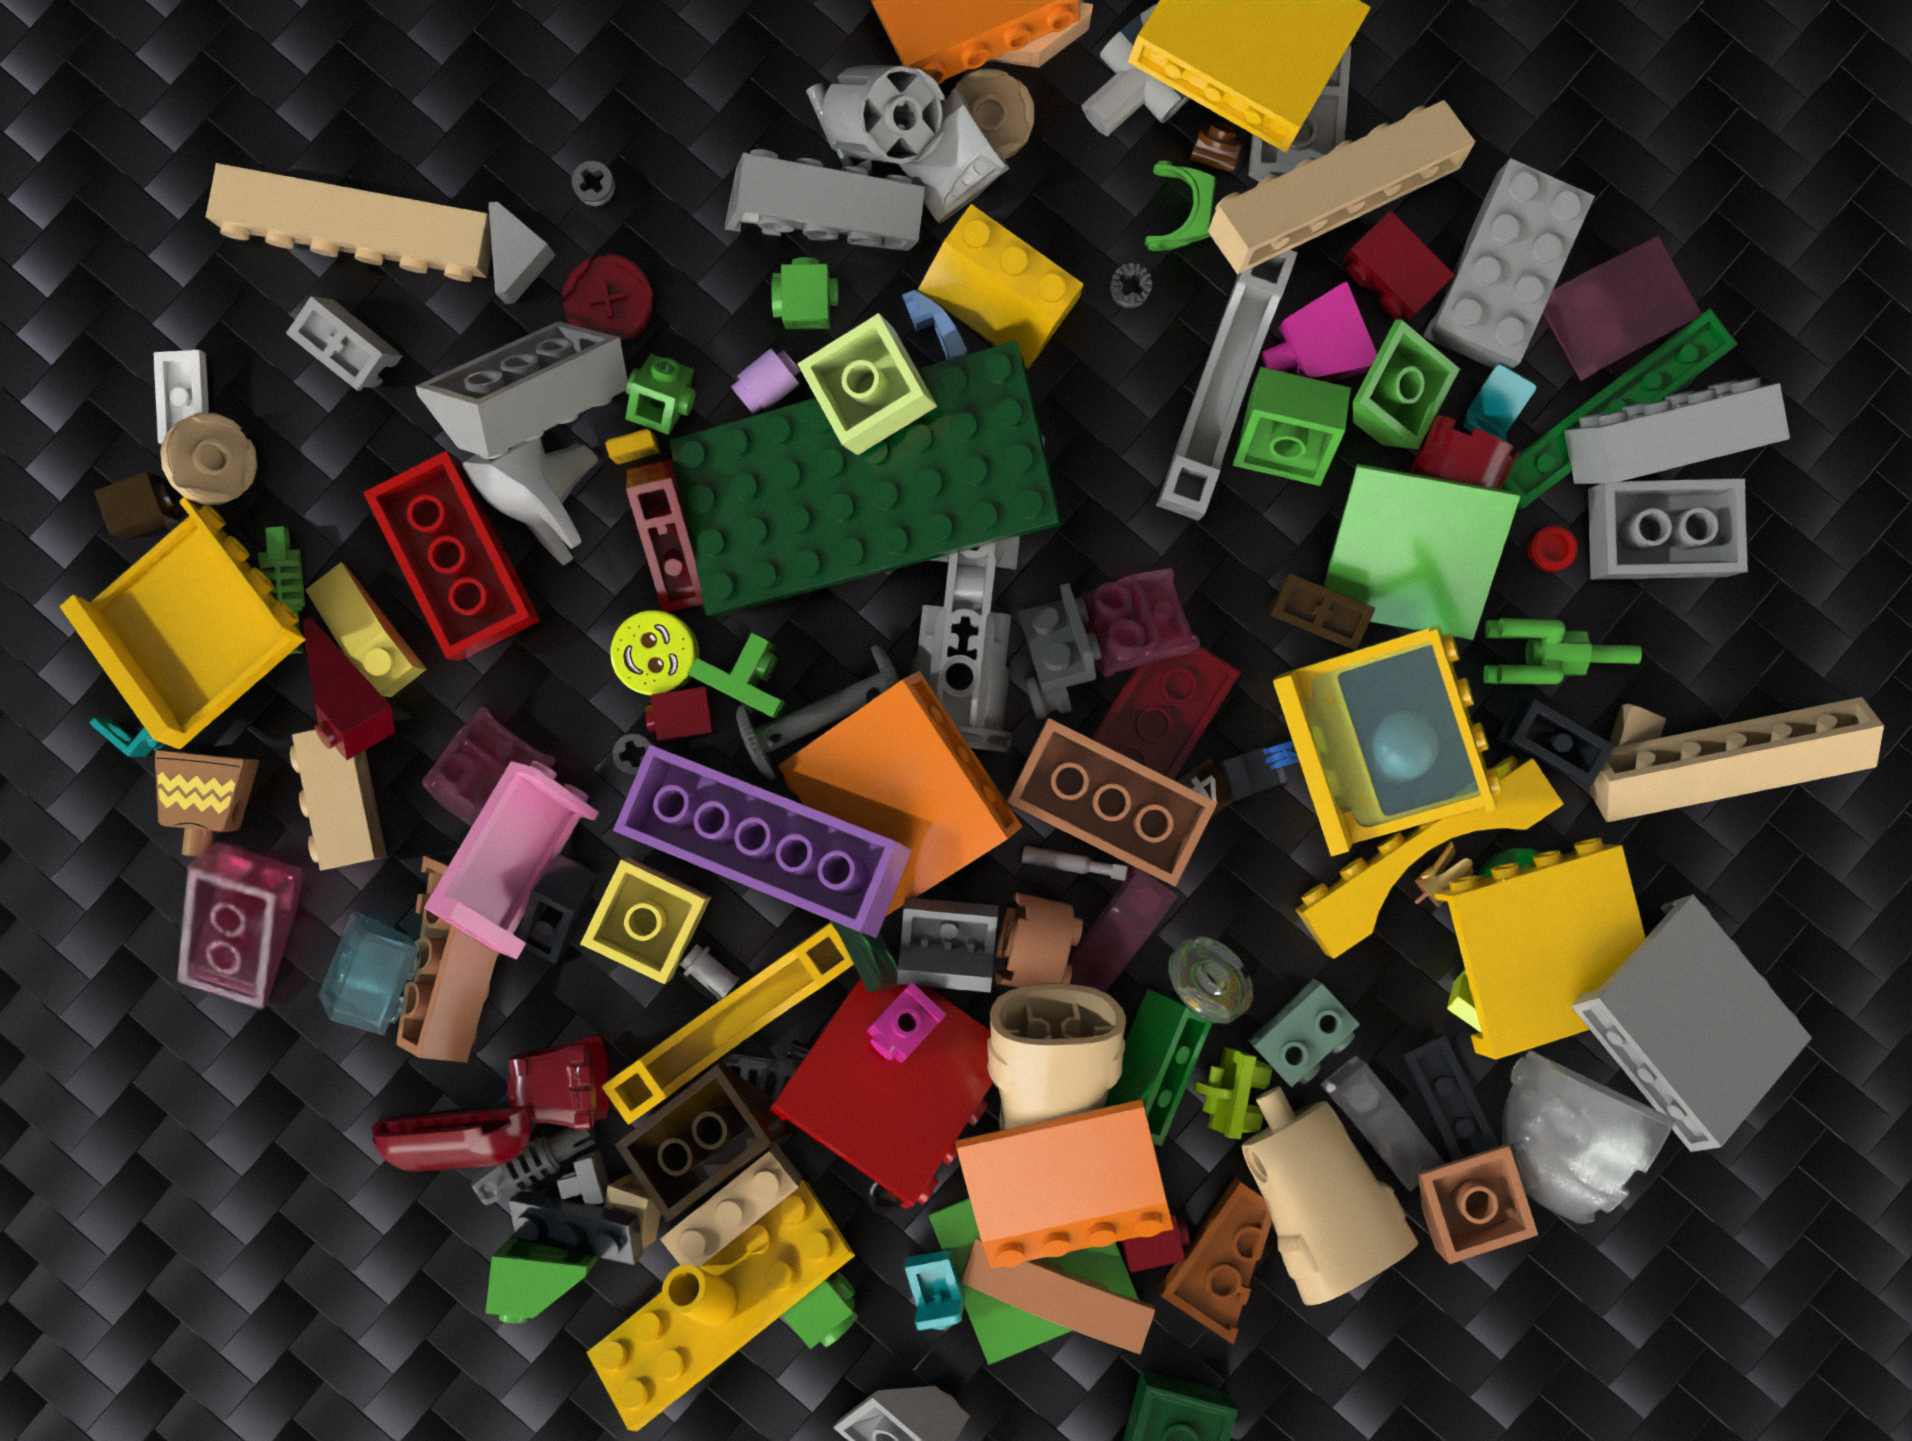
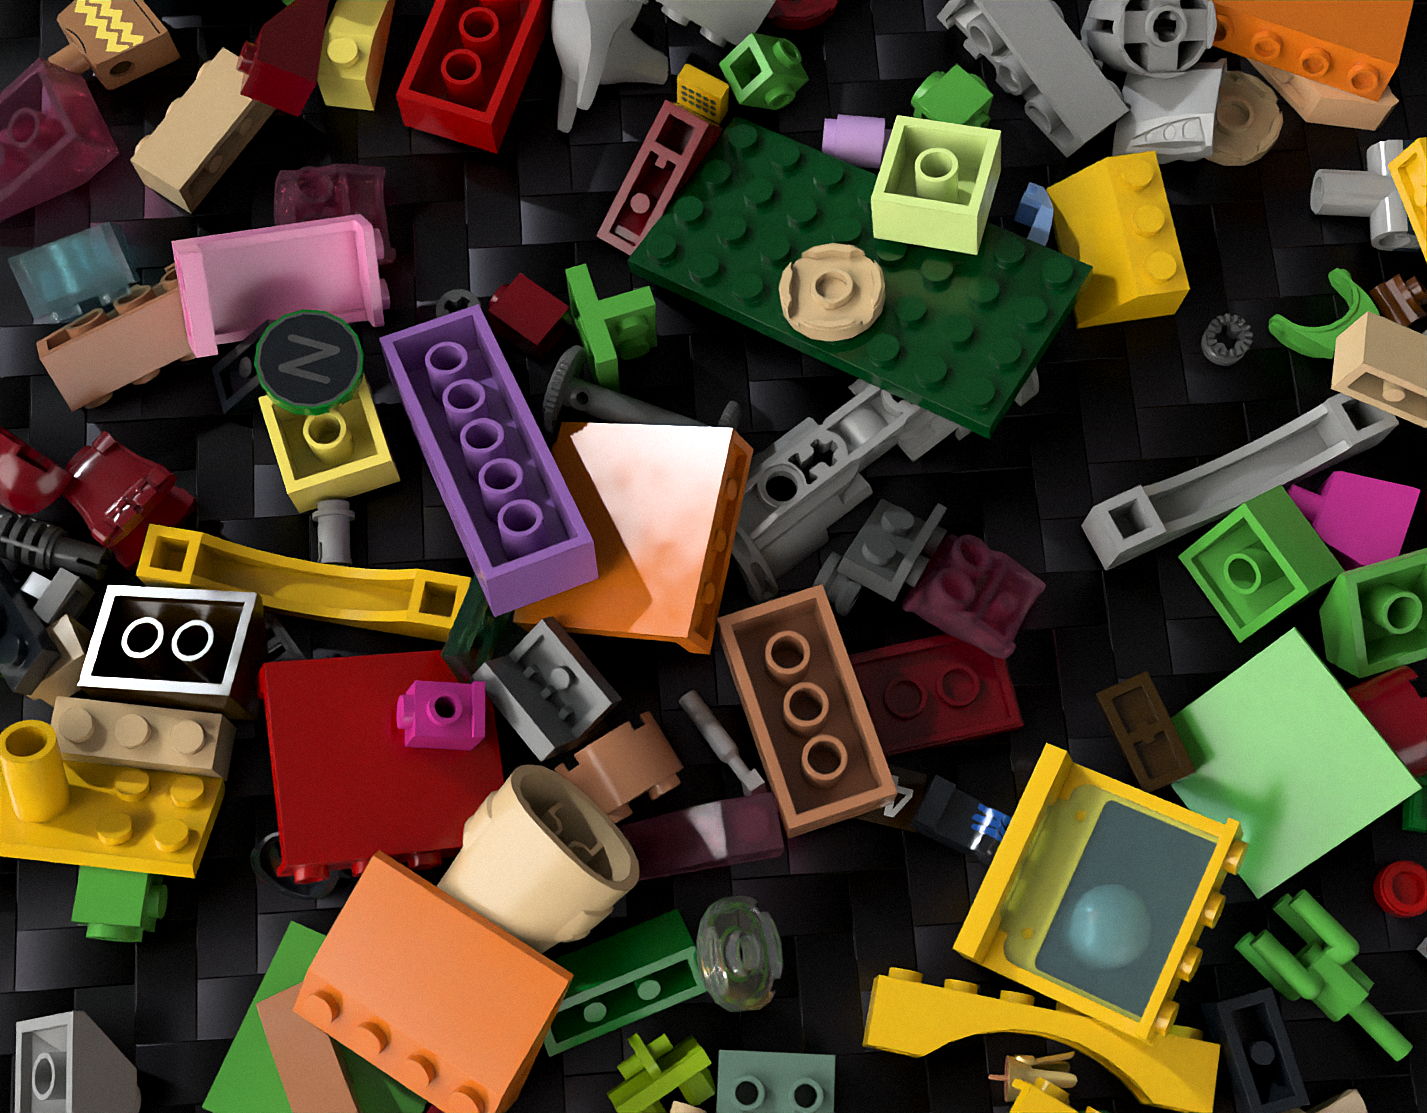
camera: 45 degrees right, 15 degrees down
neon yellow head [610,610,700,695] -> none
teal bracket [905,1249,965,1330] -> none
none -> black tile [254,309,365,416]
none -> tan tile [779,243,886,342]

